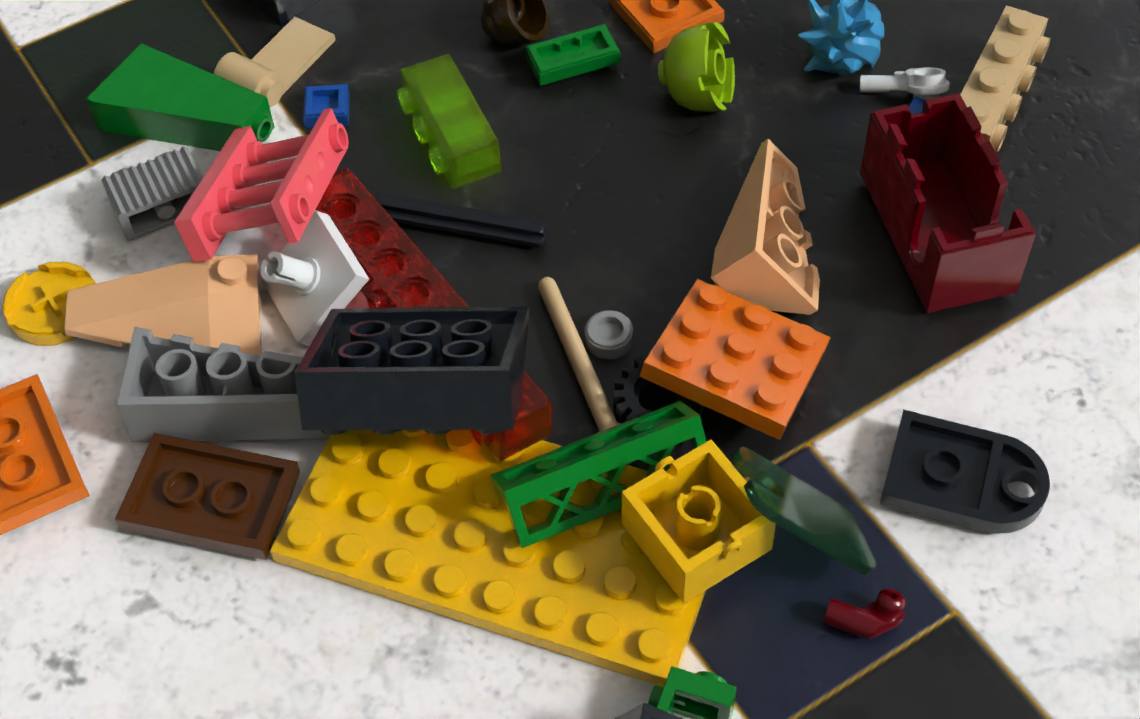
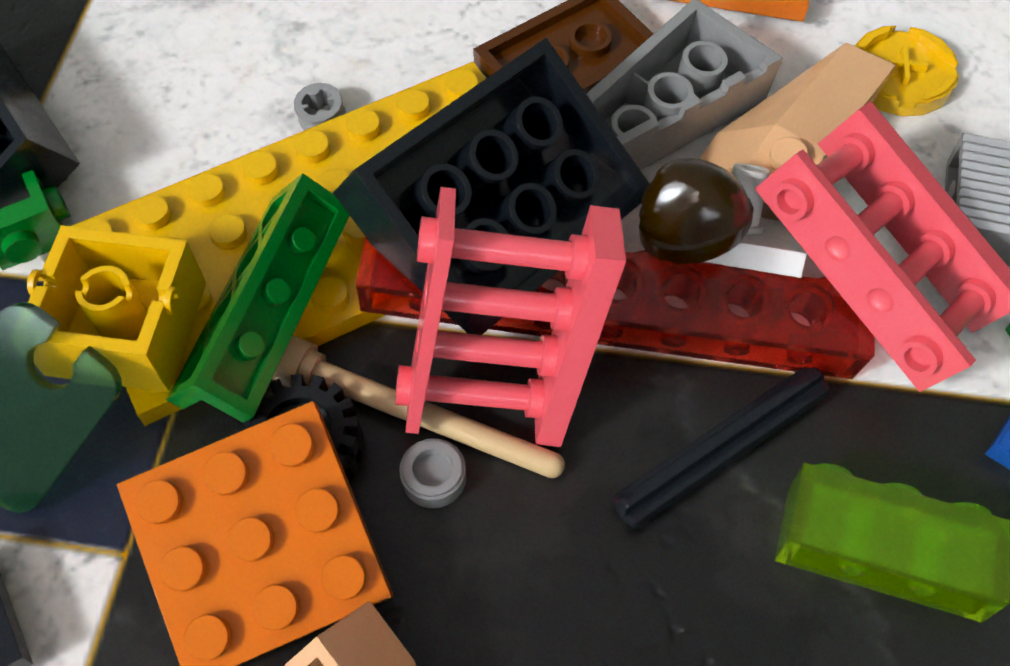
camera: 130 degrees right, 5 degrees up
none -> light grey bush [294,83,346,130]
none -> coral fence [395,187,626,447]
none -> dark brown hat [638,158,754,264]

